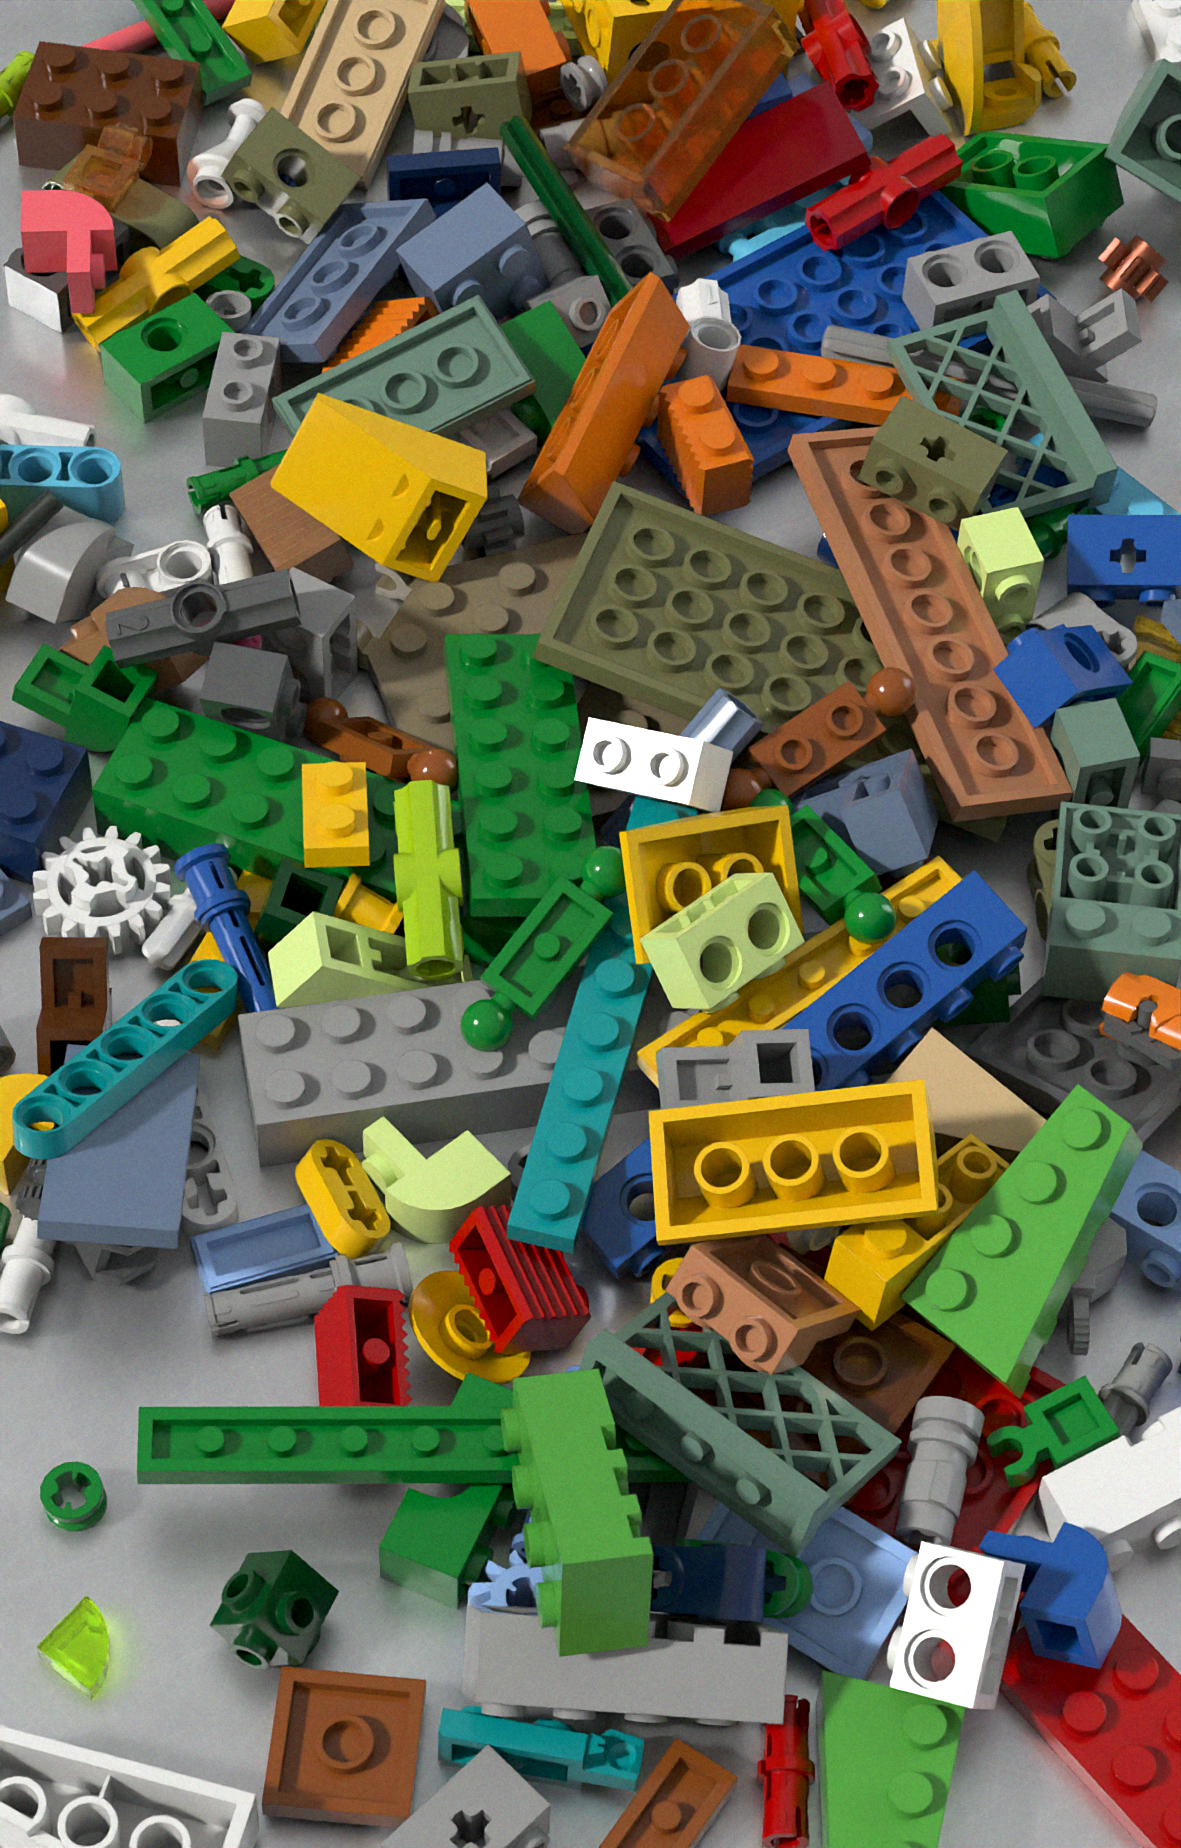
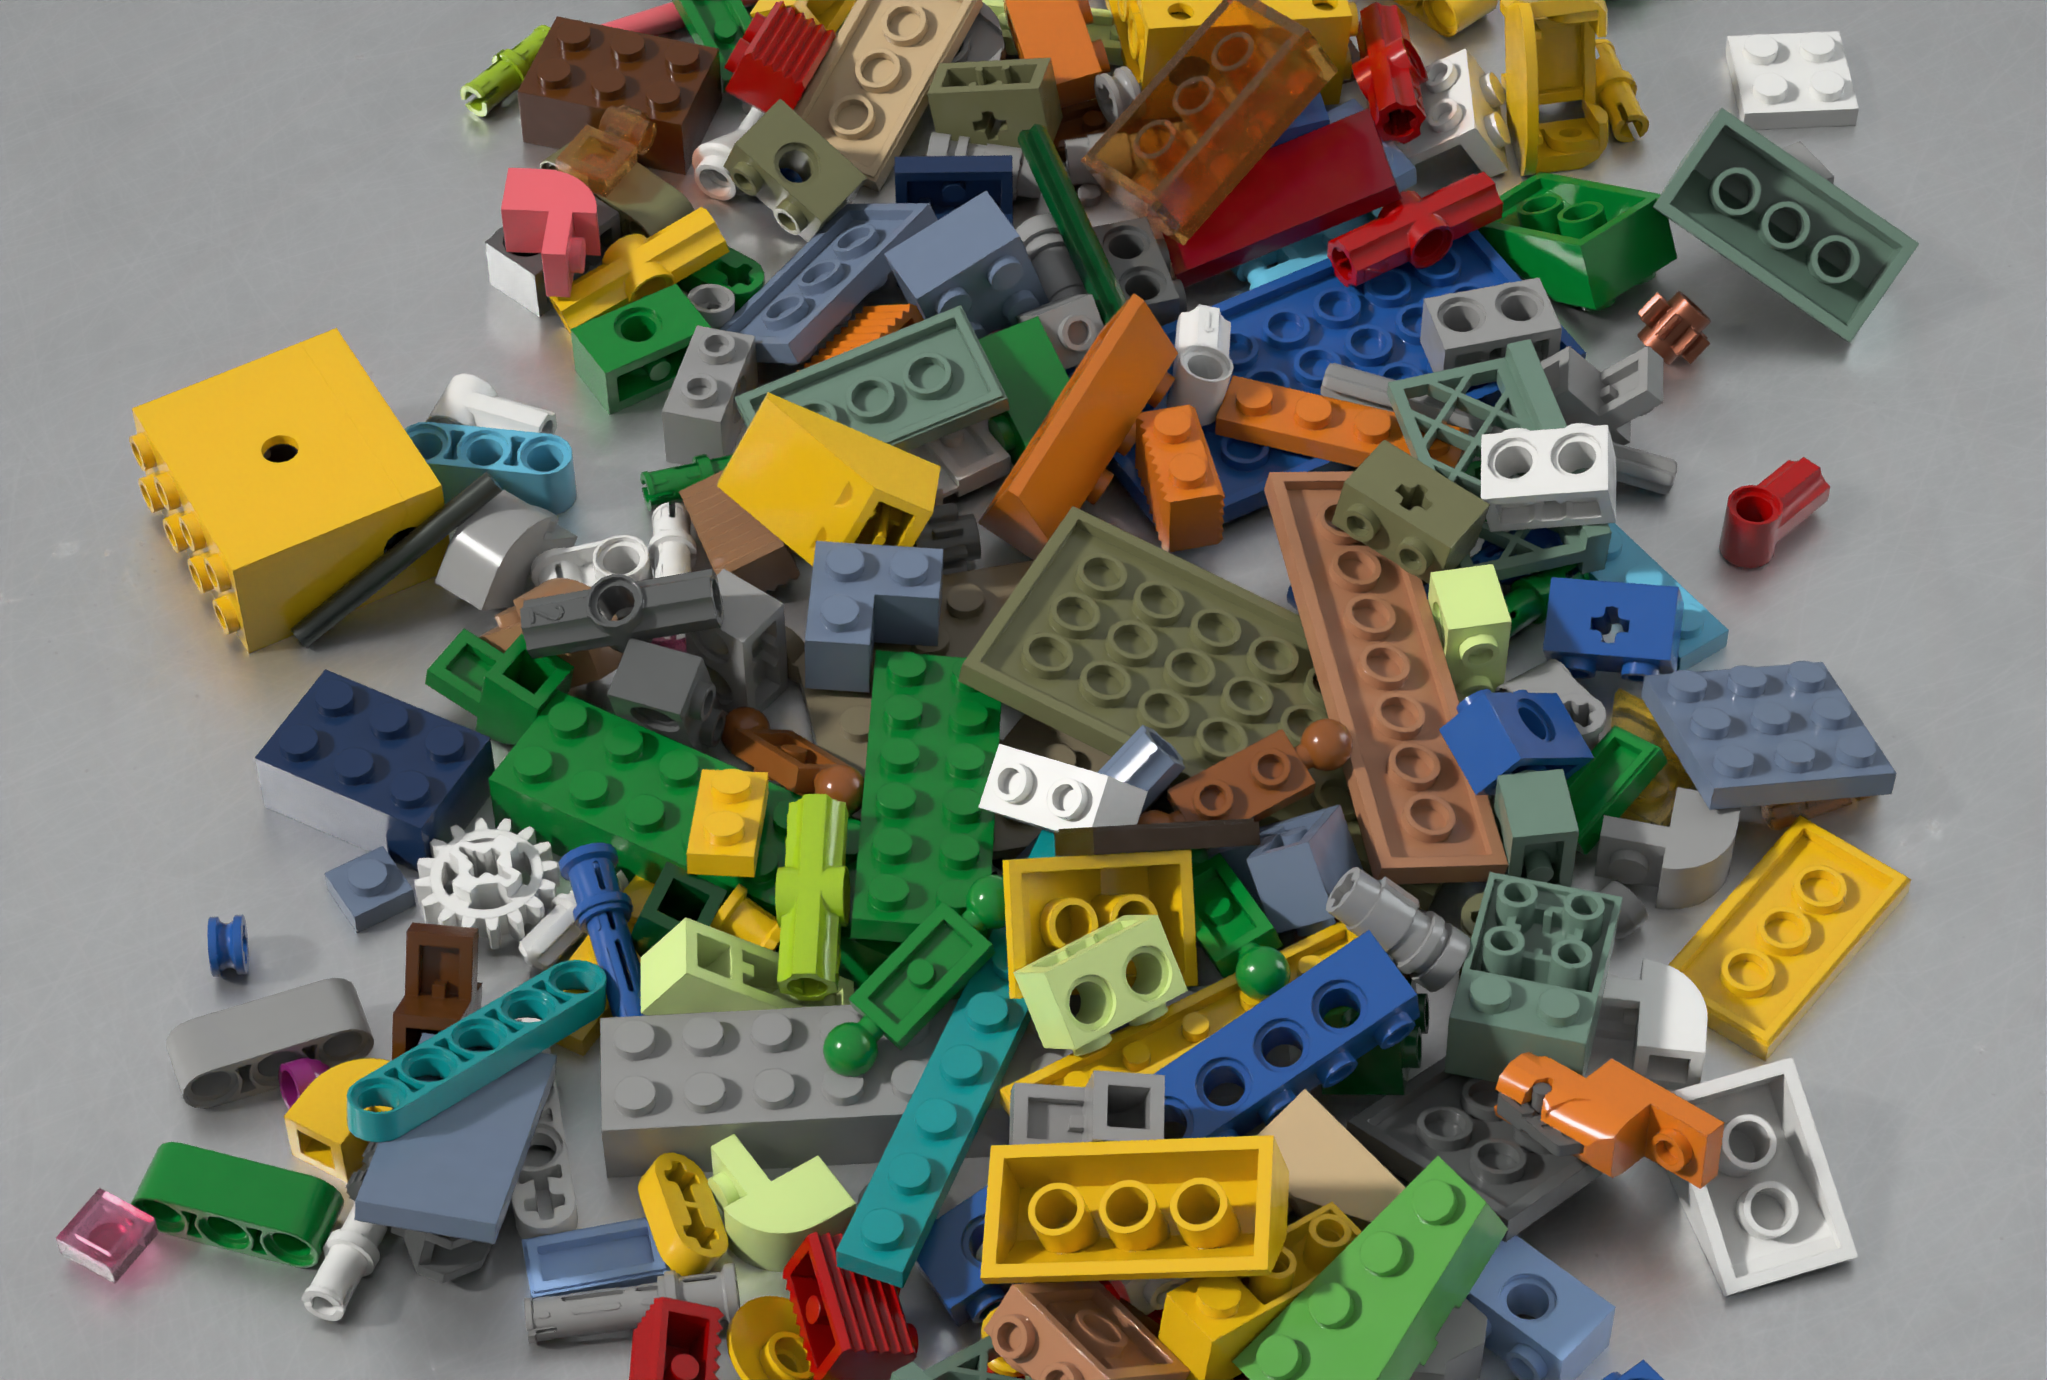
camera: 10 degrees right, 5 degrees down
none -> red brick [724,1,836,113]
none -> sand blue brick [805,541,943,692]
none -> dark brown tile [1054,818,1260,856]
none -> light grey axle [1326,867,1470,992]
none -> white brick [1481,423,1616,532]

